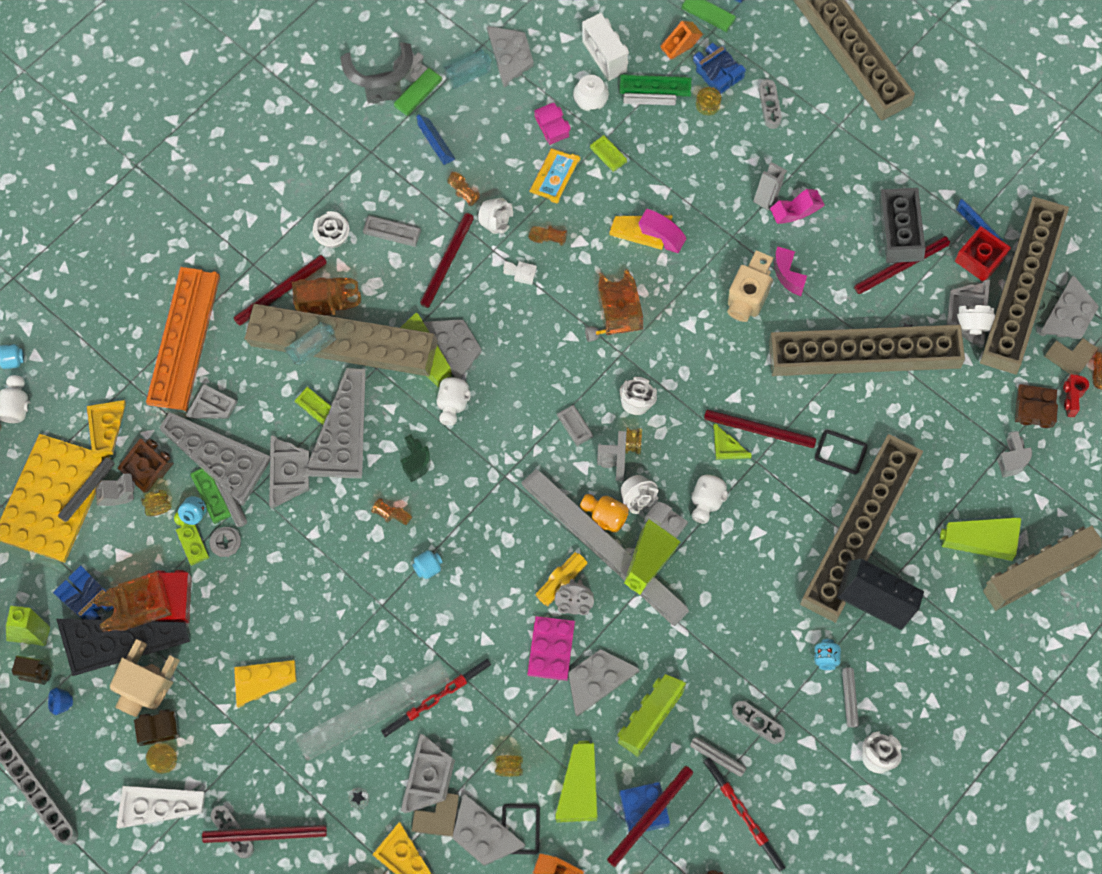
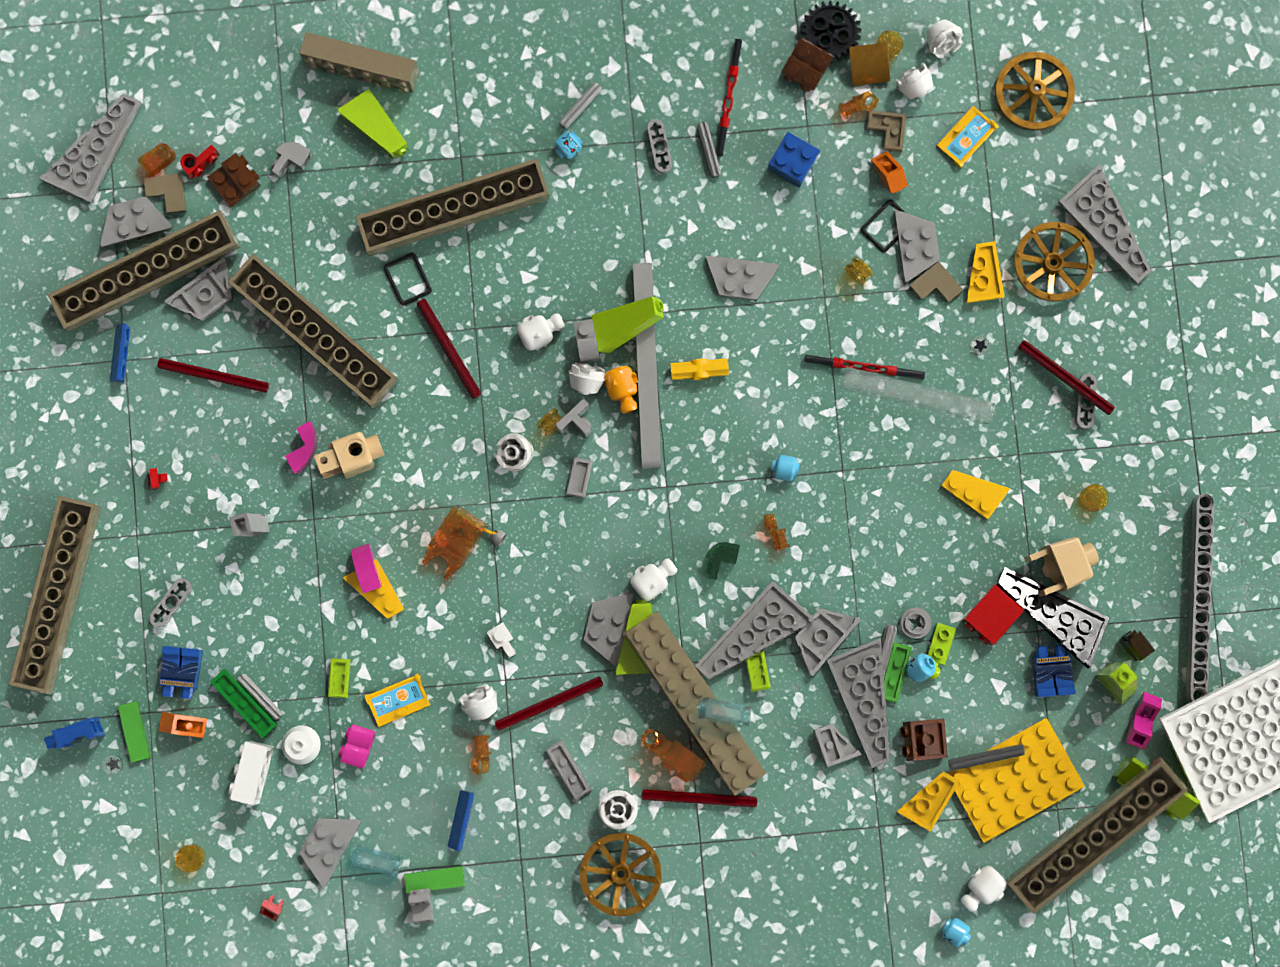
camera: 140 degrees left, 15 degrees up
blue cone [48,687,73,715] -> none
clear orange brick [94,571,172,632] -> none
light grey brick [95,474,135,506] -> none
white wing [116,786,206,829] -> none
dark brown brick [134,709,180,746] -> none
clear yellow wheel [141,490,172,516] -> none
orange plate [146,267,220,412] -> none
dark grey piece [340,42,413,104] -> none
light grey wing [401,734,455,813] -> none
dark pink plate [527,616,575,681] -> none
clear orange connector [528,226,567,246] -> none
light grey plate [555,579,595,615] -> none
lime slope [556,740,597,823] -> none
dark red axle [607,766,693,867] -> none
lime slope [617,674,686,757] -> none
clear yellow wheel [696,87,722,116] -> none
lime tile [713,424,752,460] -> none
dark pink brick [770,189,825,224] -> none
black slope [837,558,924,630] -> none
white cone [862,732,902,773] -> none
dark grey brick [880,188,925,263] -> none
red brick [954,226,1011,282] -> none
white cone [957,305,996,335] -> none
none -> red tile [147,468,168,490]
none -> pearl gold wheel [580,833,662,916]

